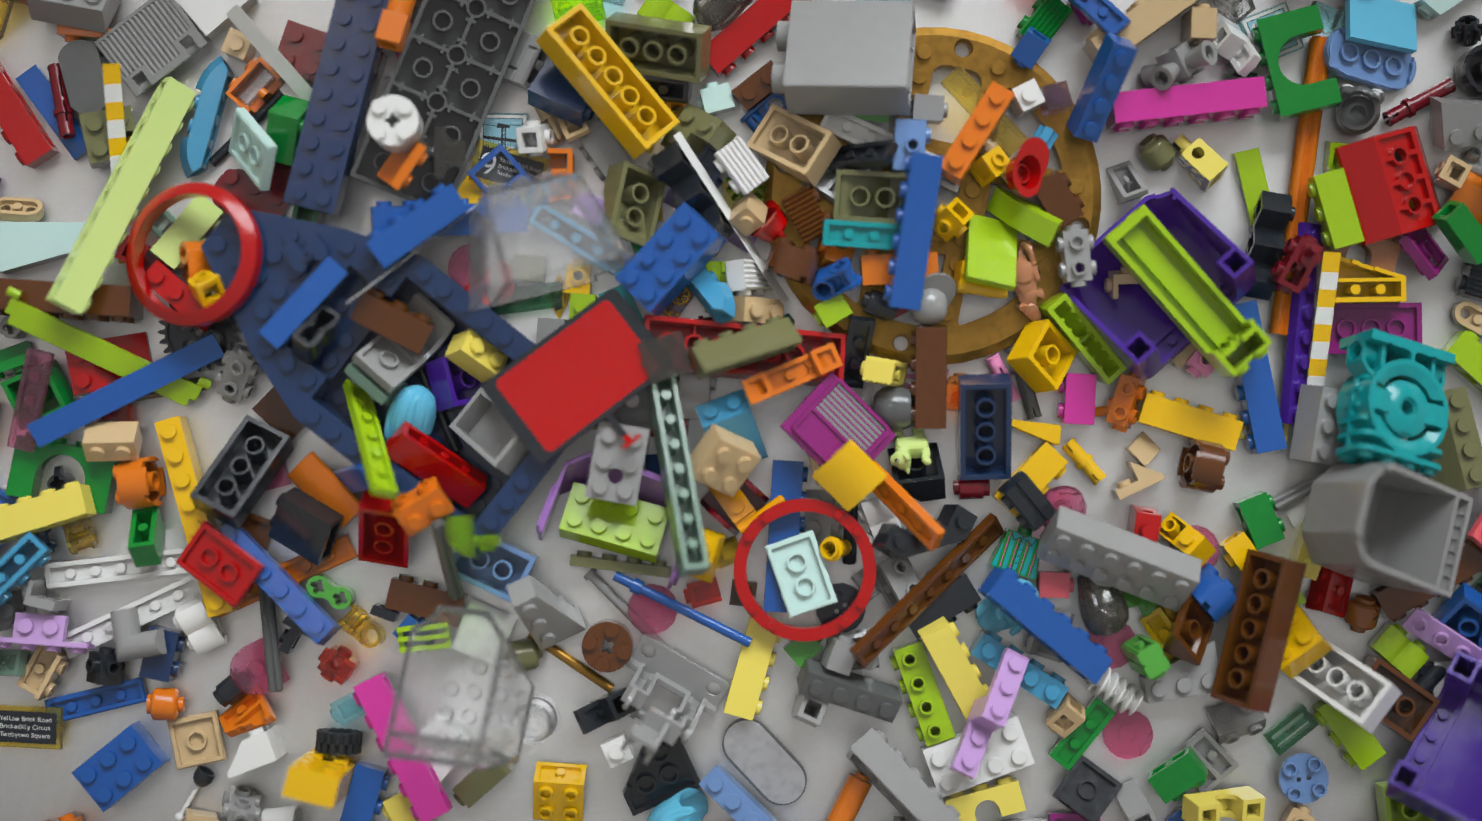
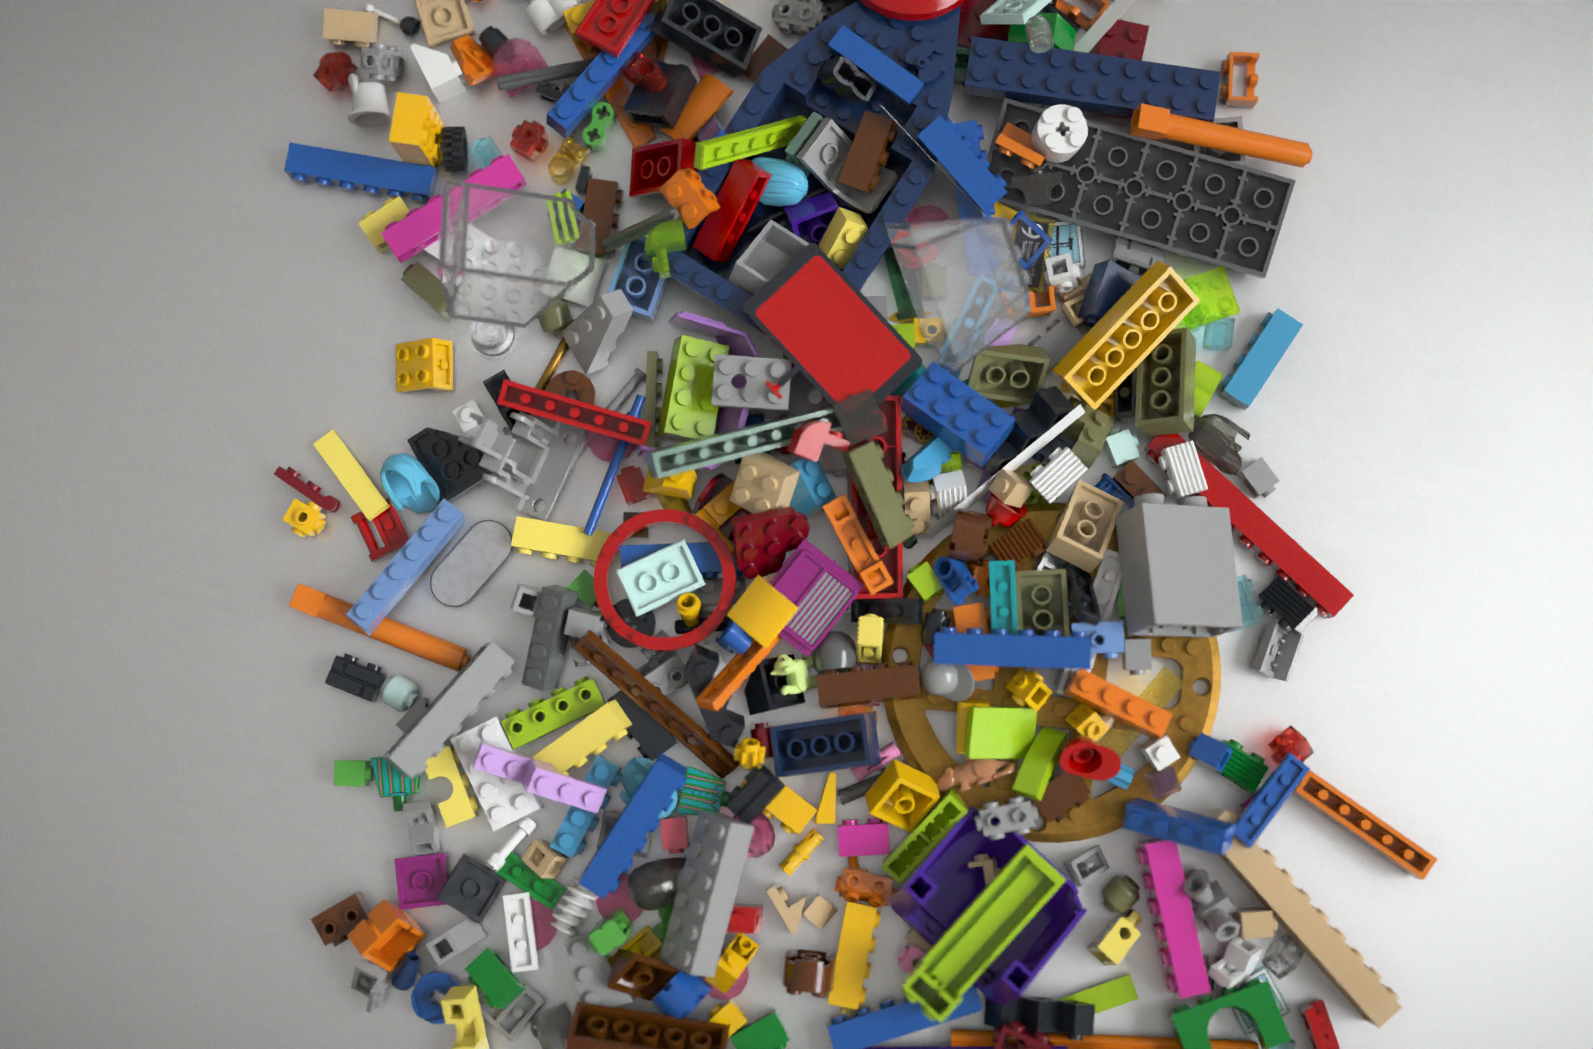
camera: 90 degrees right, 5 degrees down
none -> white bar [485,817,537,872]
none -> red brick [497,379,652,446]
none -> white plate [503,892,539,973]
none -> clear red piece [620,51,668,93]
none -> blue piece [715,620,754,655]
none -> dark red plate [732,507,810,579]
none -> yellow gear [734,738,765,769]
none -> brick [787,421,851,462]
none -> clear brick [1025,15,1054,53]
none -> white brick [1159,441,1208,499]

